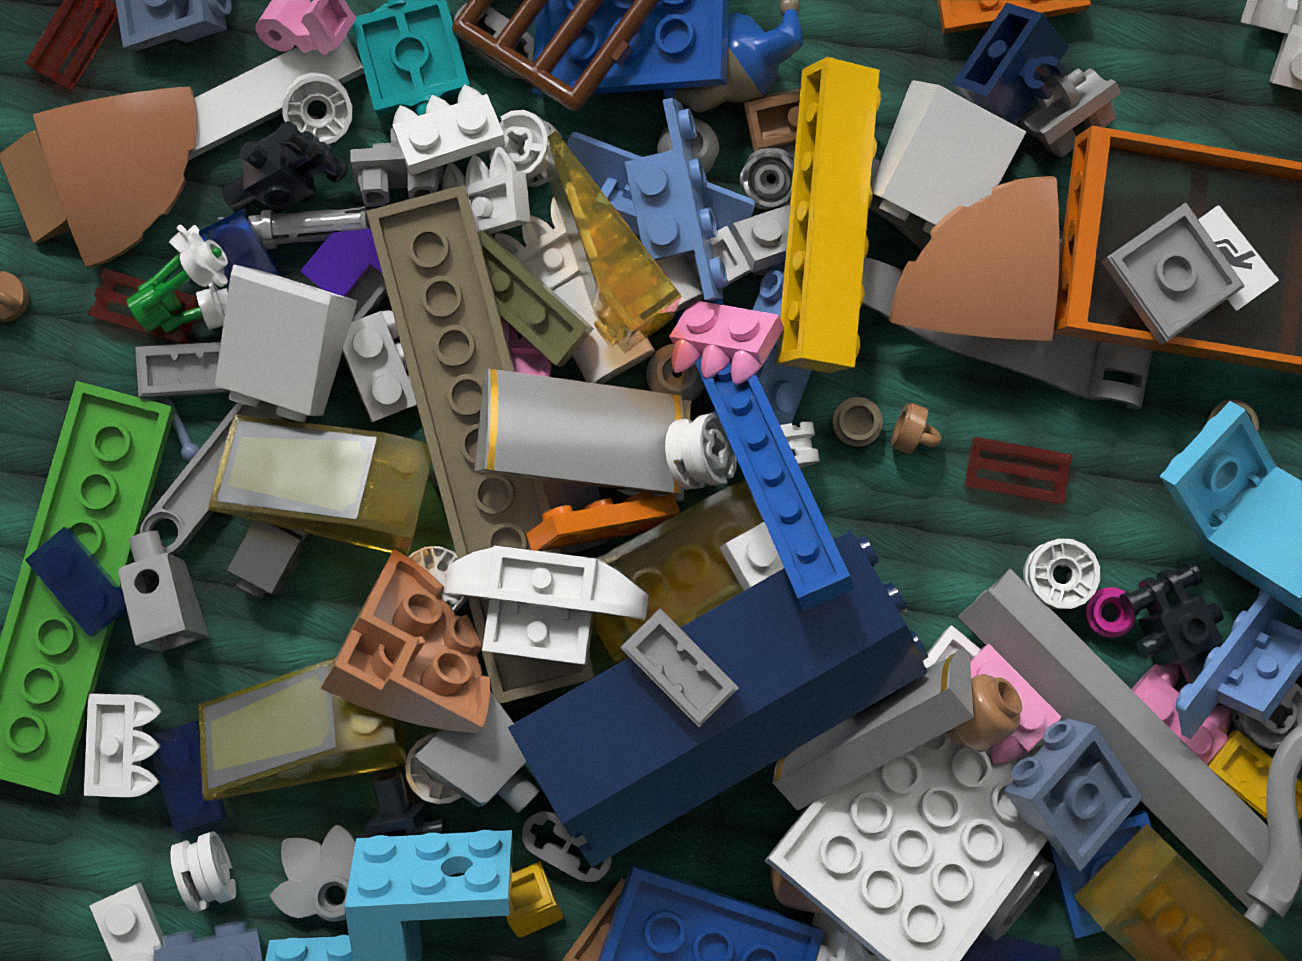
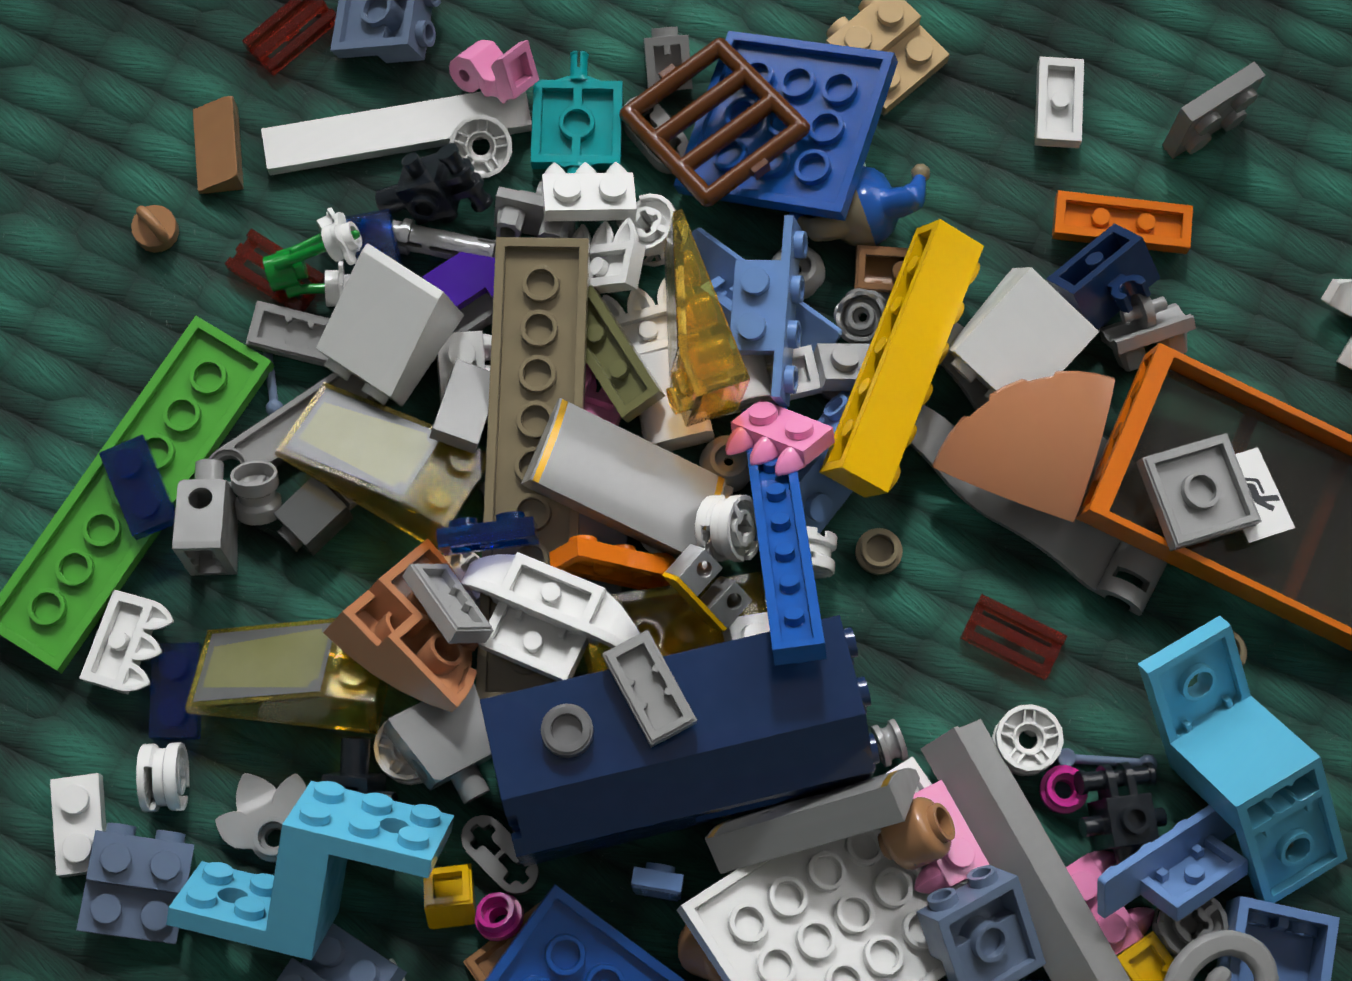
camera: 10 degrees right, 10 degrees down
nougat brick [33,86,197,269] -> none
medium nougat tile [891,402,942,455] -> none
none -> light grey wheel [230,461,282,525]
none -> light grey plate [402,564,494,644]
none -> light grey tile [429,359,490,454]
none -> clear blue plate [436,511,540,556]
none -> dark pink plate [475,892,524,941]
none -> flat silver tile [541,703,594,758]
none -> medium blue plate [631,862,684,902]
none -> flat silver piece [662,544,752,632]
none -> light grey bush [870,719,909,767]
none -> sand blue hinge [1056,748,1157,770]

